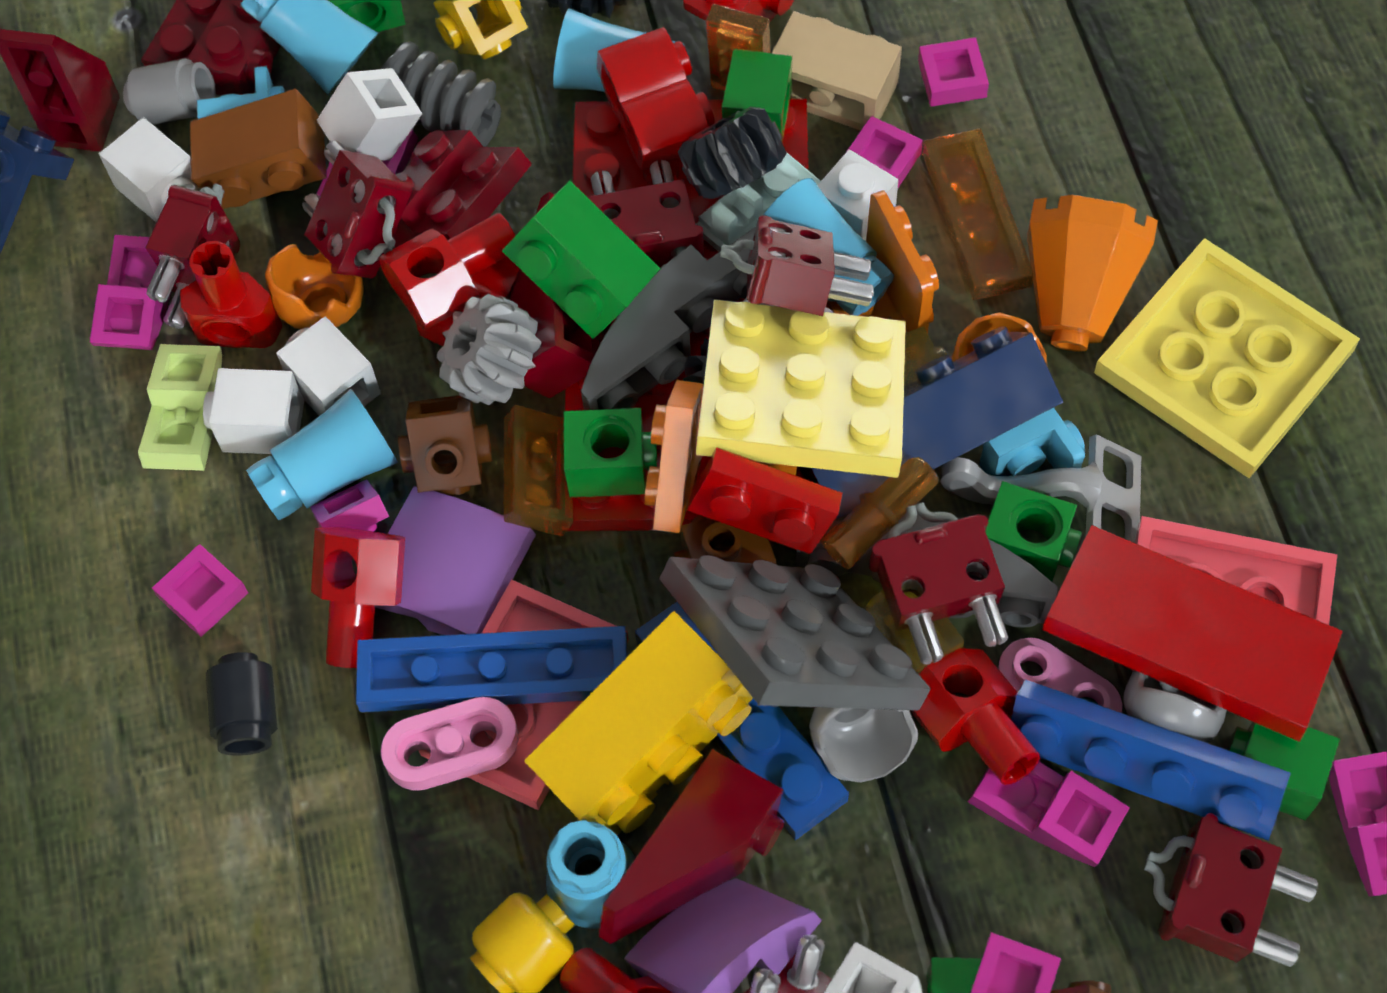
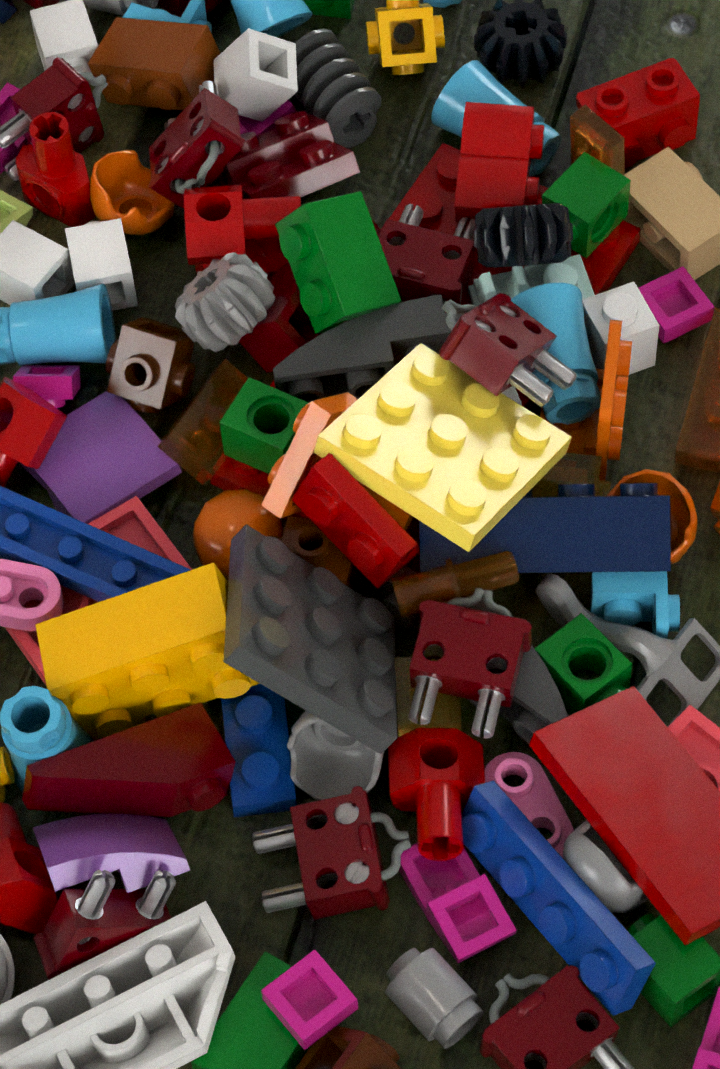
camera: 30 degrees right, 5 degrees down
none -> orange hair [193,489,284,580]
none -> dark red piece [252,786,411,920]
none -> light grey brick [385,948,484,1049]

